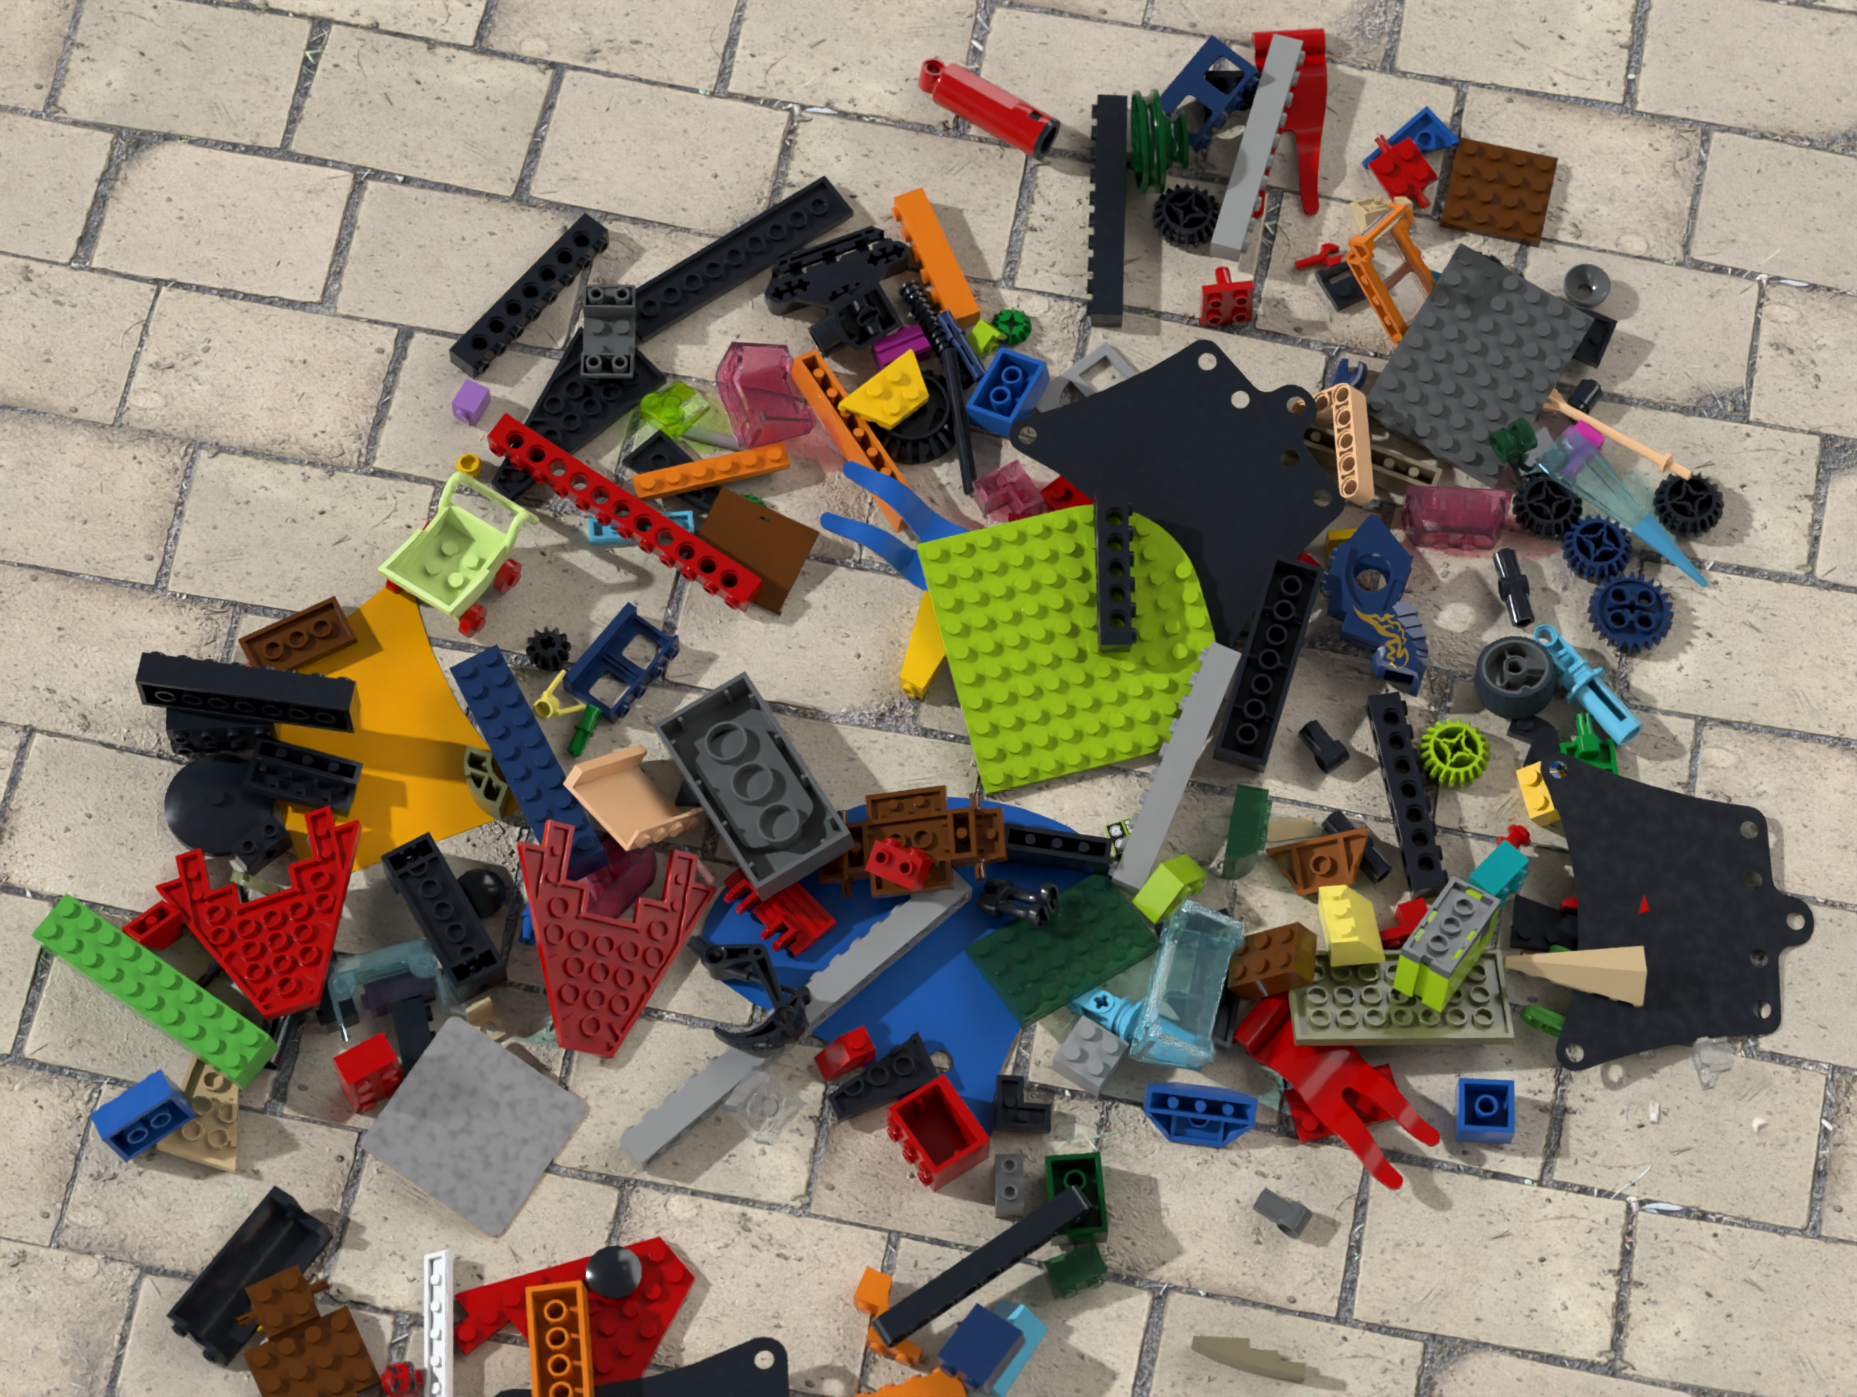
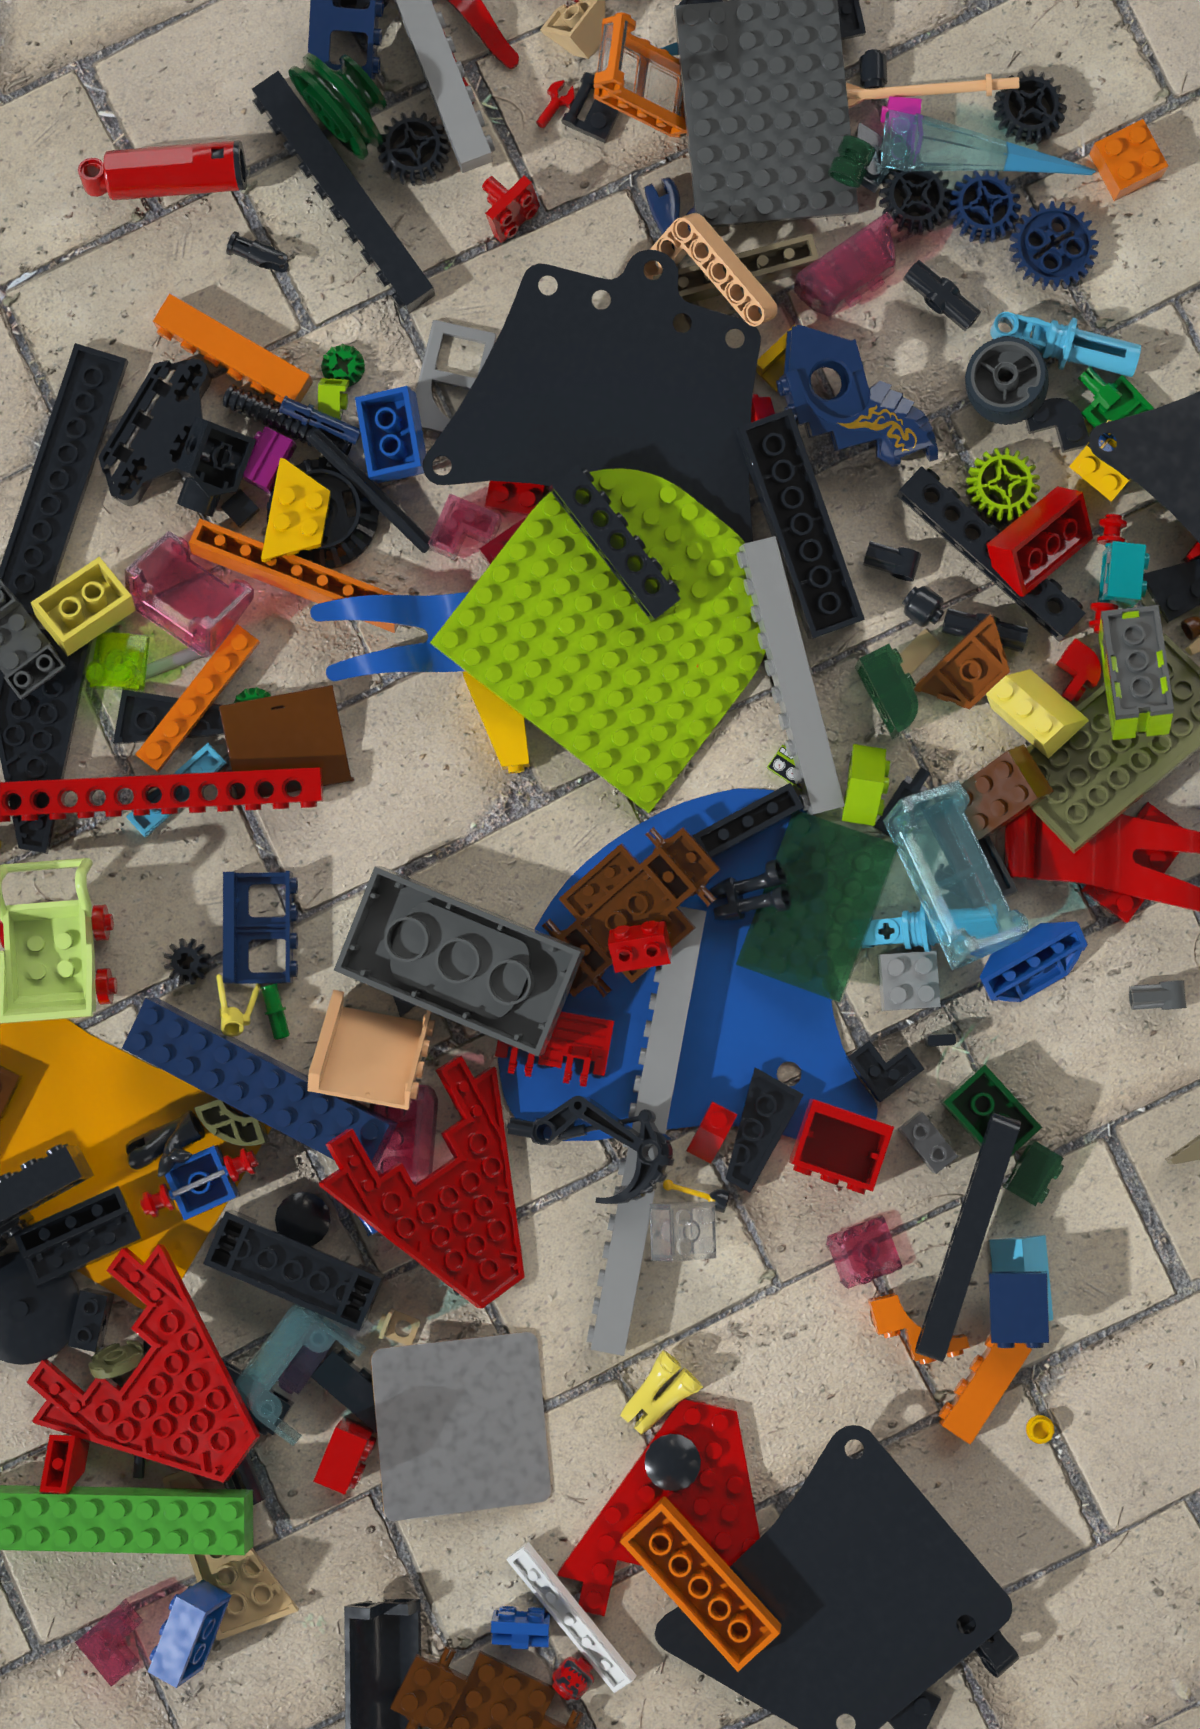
camera: 30 degrees left, 20 degrees up
none -> light yellow brick [31,557,136,656]
none -> clear pink brick [75,1598,143,1687]
none -> black piece [126,1110,205,1177]
none -> blue brick [140,1145,259,1220]
none -> black tile [221,489,260,528]
none -> black piece [226,231,289,273]
none -> blue plate [491,1606,550,1649]
none -> light yellow piece [620,1350,703,1435]
none -> hinge [663,1179,730,1213]
none -> clear pink slope [826,1216,902,1289]
none -> black head [902,586,944,627]
none -> black tile [924,1034,956,1047]
none -> red slope [986,486,1093,597]
none -> orange brick [1089,119,1169,201]

